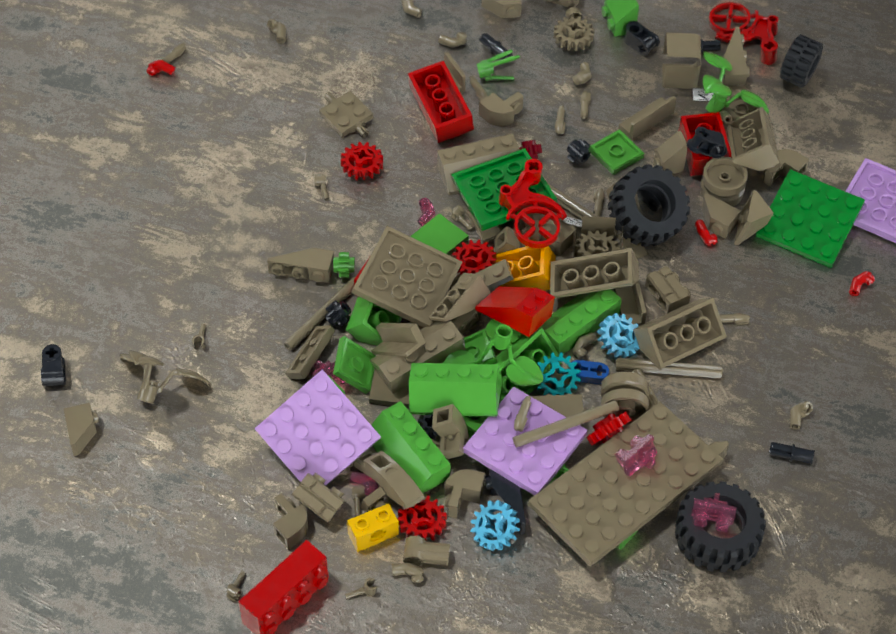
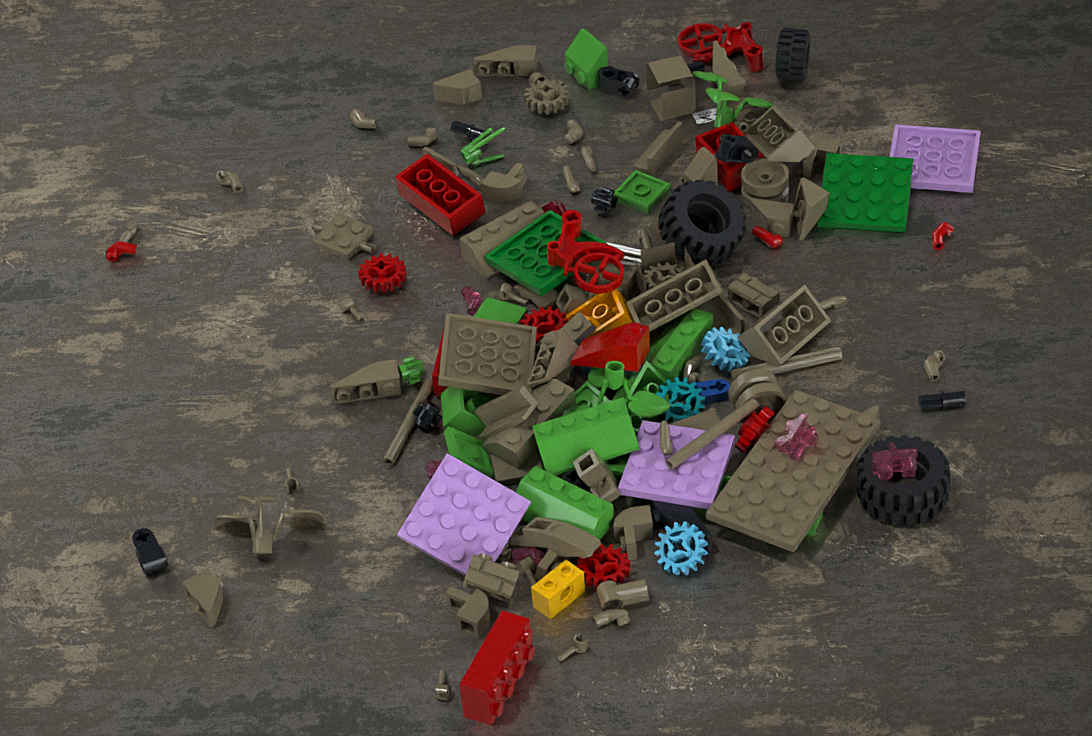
camera: 15 degrees left, 10 degrees down
dark tan plate [285,325,335,379] -> none

